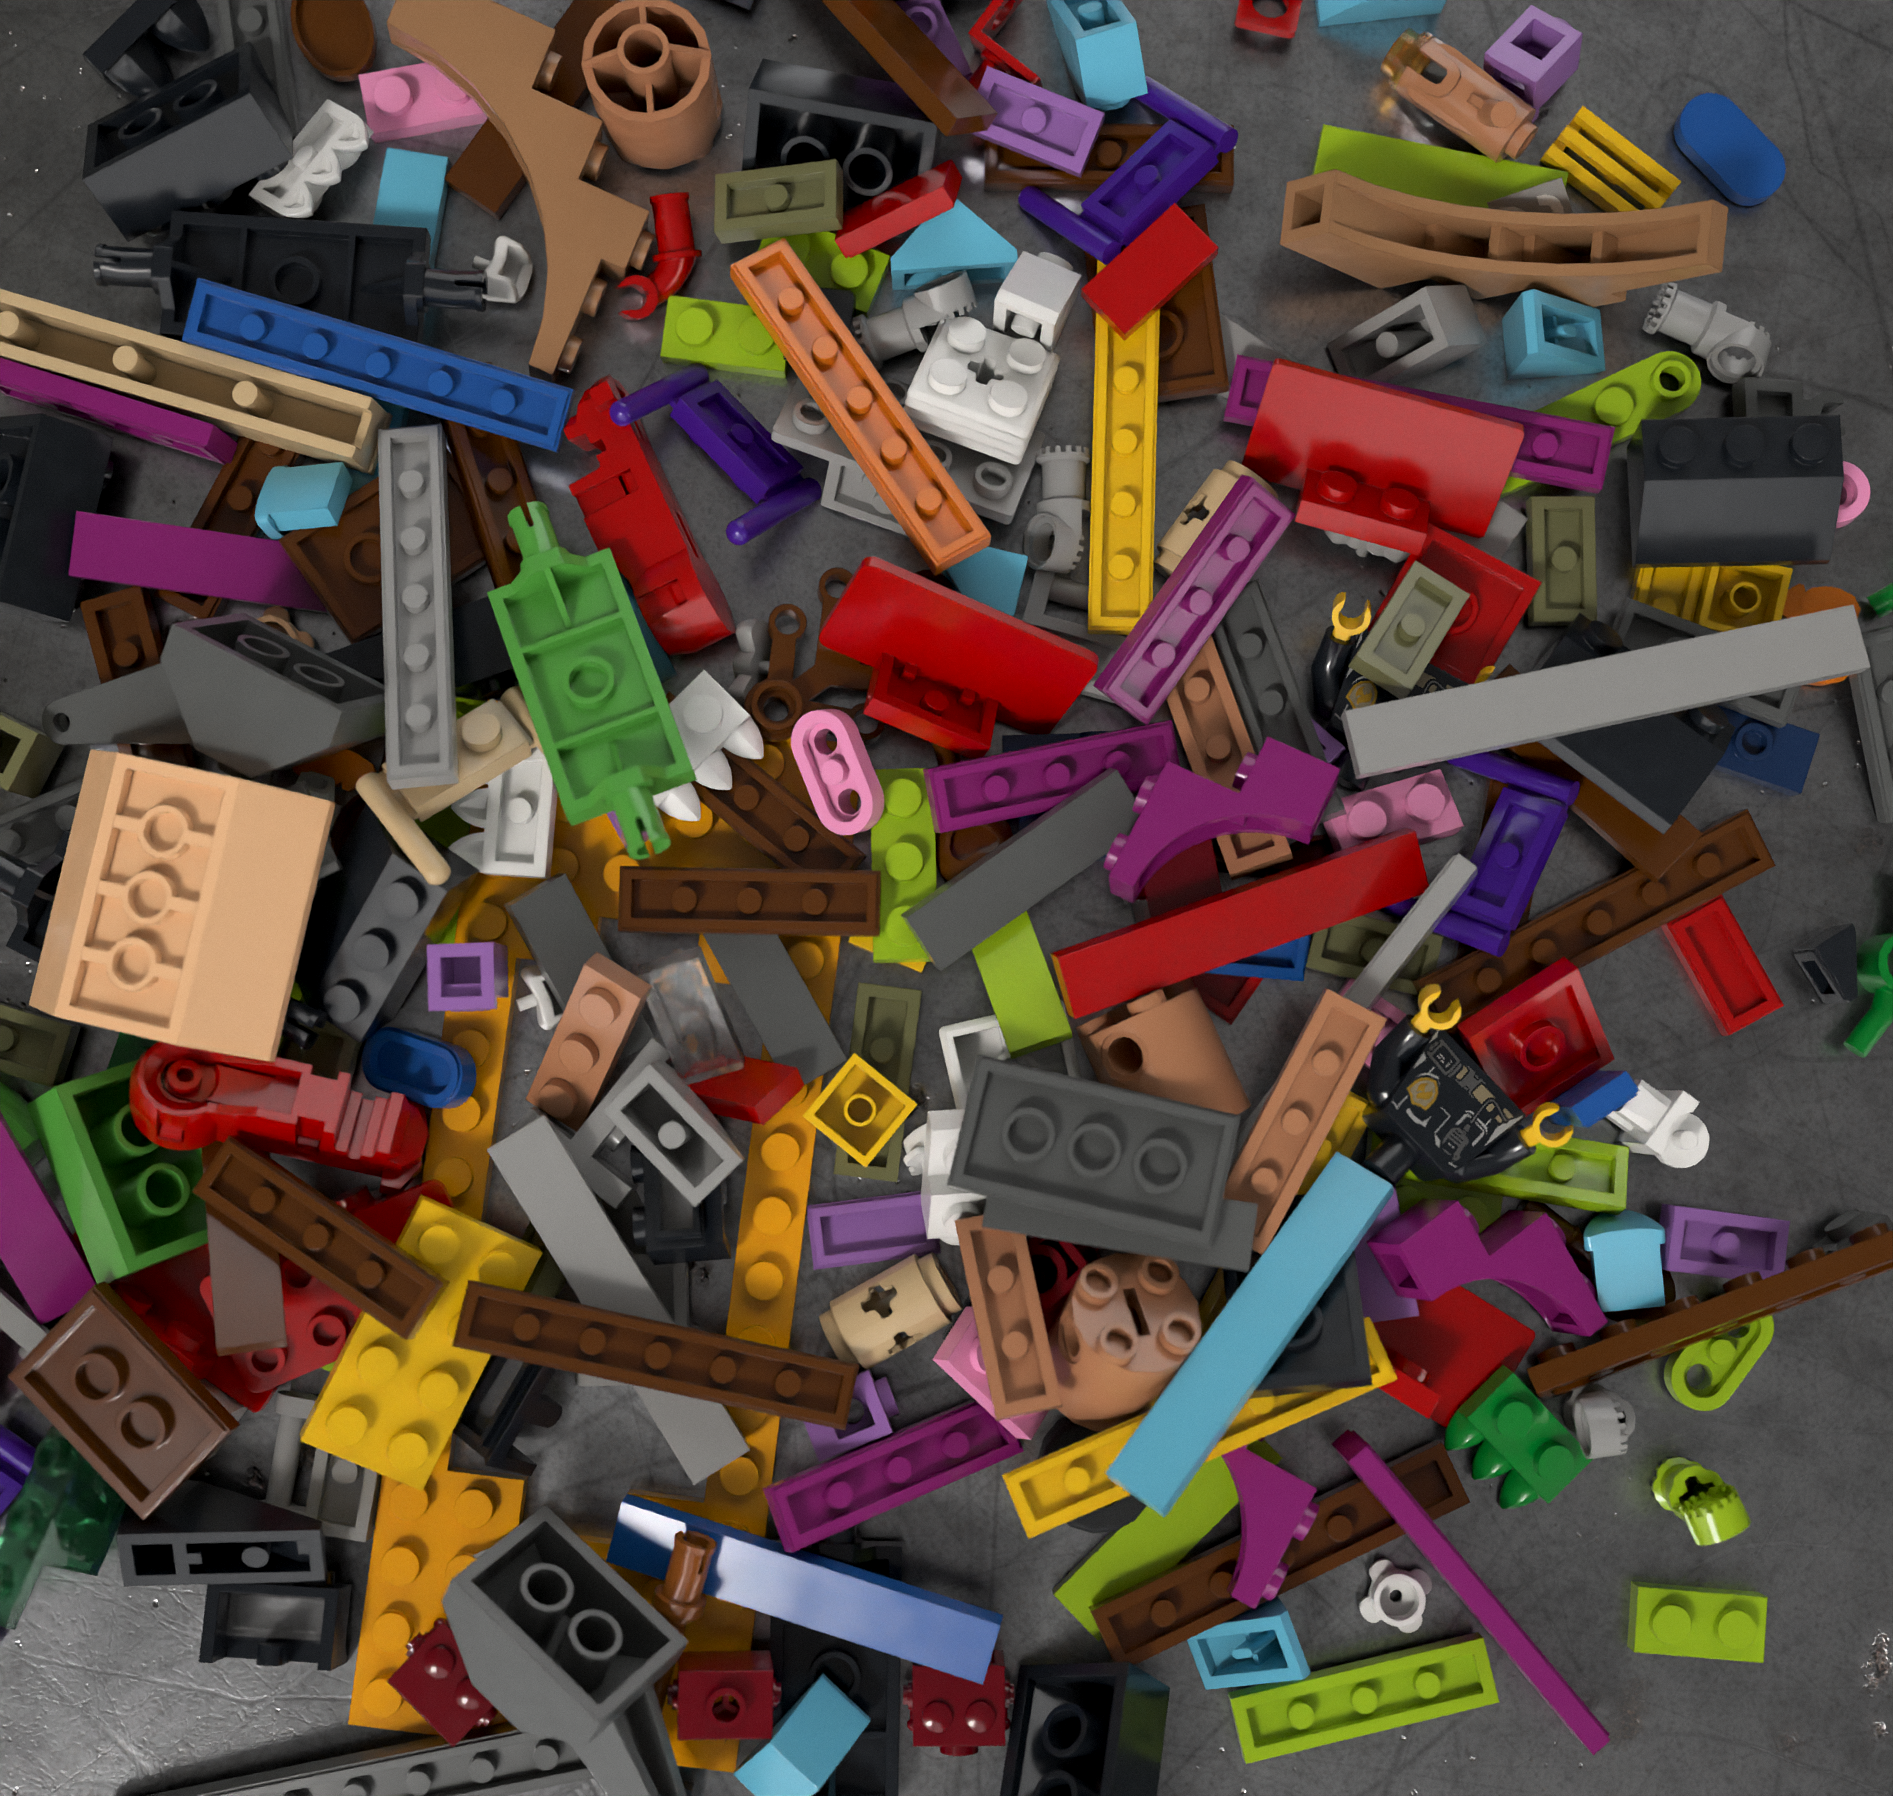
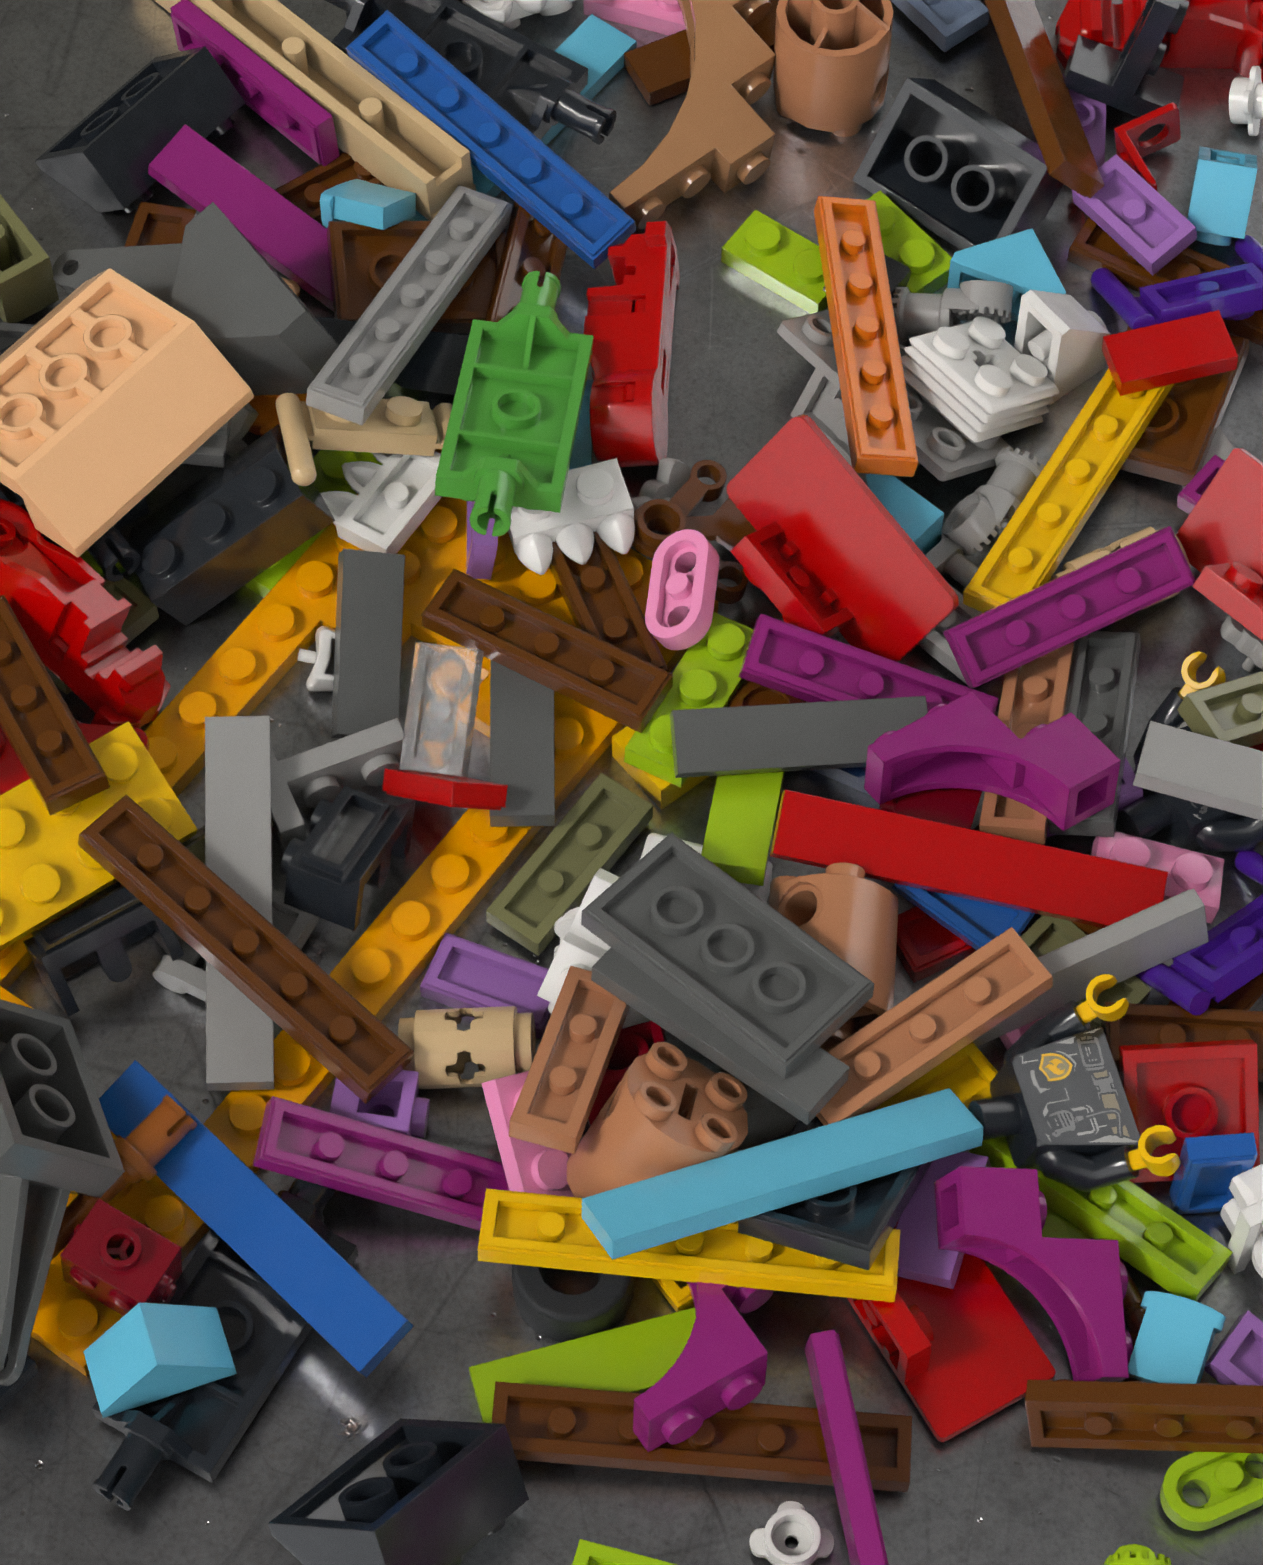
camera: 30 degrees right, 25 degrees down
blue tile [362,1027,476,1109] -> none
medium lavender brick [427,942,509,1012] -> none
white piece [472,235,533,303] -> none
nougat plate [525,952,652,1132] -> none
light grey slope [601,1059,744,1207] -> none
dark purple plate [609,363,822,546] -> none
red piece [614,192,703,321] -> none
olive plate [714,159,843,244] -> none
yellow piece [803,1053,918,1168] -> none
red tile [834,159,962,258] -> none
dark red head [903,1650,1014,1756] -> none
medium azure slope [1187,1596,1311,1690] -> none
green plate [1444,1364,1593,1509] -> none
light grey connector [1561,1383,1636,1460] -> none

